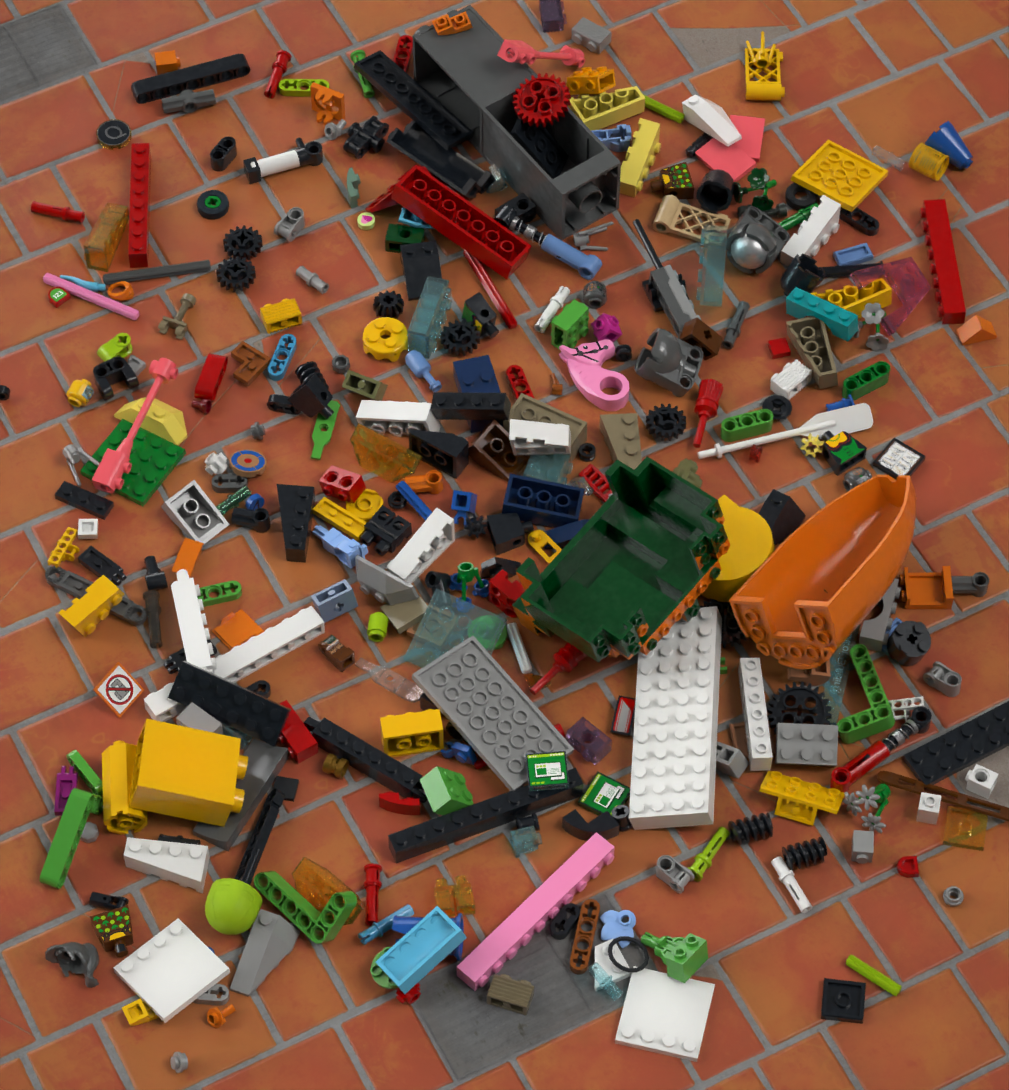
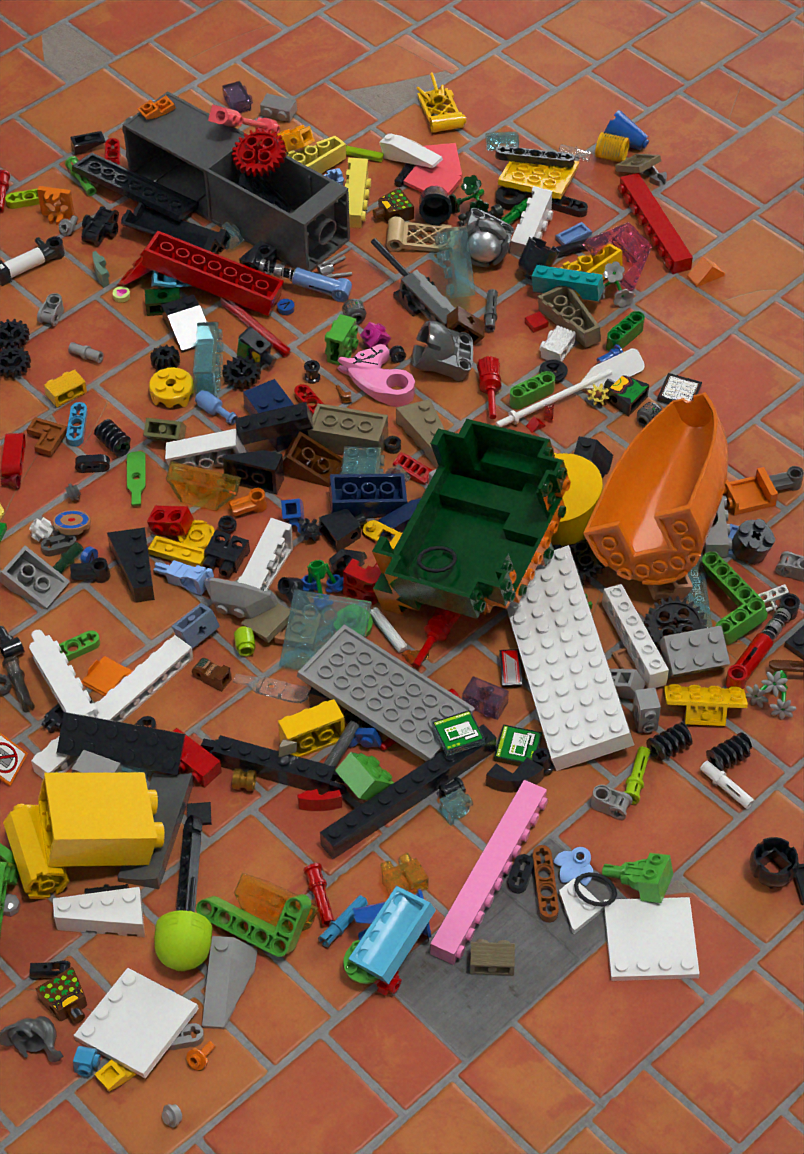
camera: 15 degrees left, 5 degrees down
orange slope [172,537,204,578] -> none
black torso [287,374,334,419] -> none
dark grey tile [332,355,350,374] -> none
blue axle [396,481,432,521] -> none
white wedge [509,419,571,455] -> none
white pin [534,286,570,333] -> none
clear light blue axle [588,962,623,1001] -> none
black gear [646,404,686,441] -> none
light grey brick [851,830,874,864] -> none
none -> black slope [70,131,106,155]
none -> dark azure plate [73,1046,101,1077]
none -> blue tile [277,299,295,315]
none -> dark tan piece [279,739,297,757]
none -> black bush [304,360,320,384]
none -> dark grey axle [323,721,359,767]
none -> black piece [417,546,457,573]
none -> clear light blue bracket [486,132,519,150]
none -> black beam [495,146,575,168]
none -> red piece [526,416,546,433]
none -> dark tan tile [615,154,661,173]
none -> light grey brick [632,687,661,733]
none -> flat silver bar [648,166,667,186]
none -> black piece [749,837,799,889]

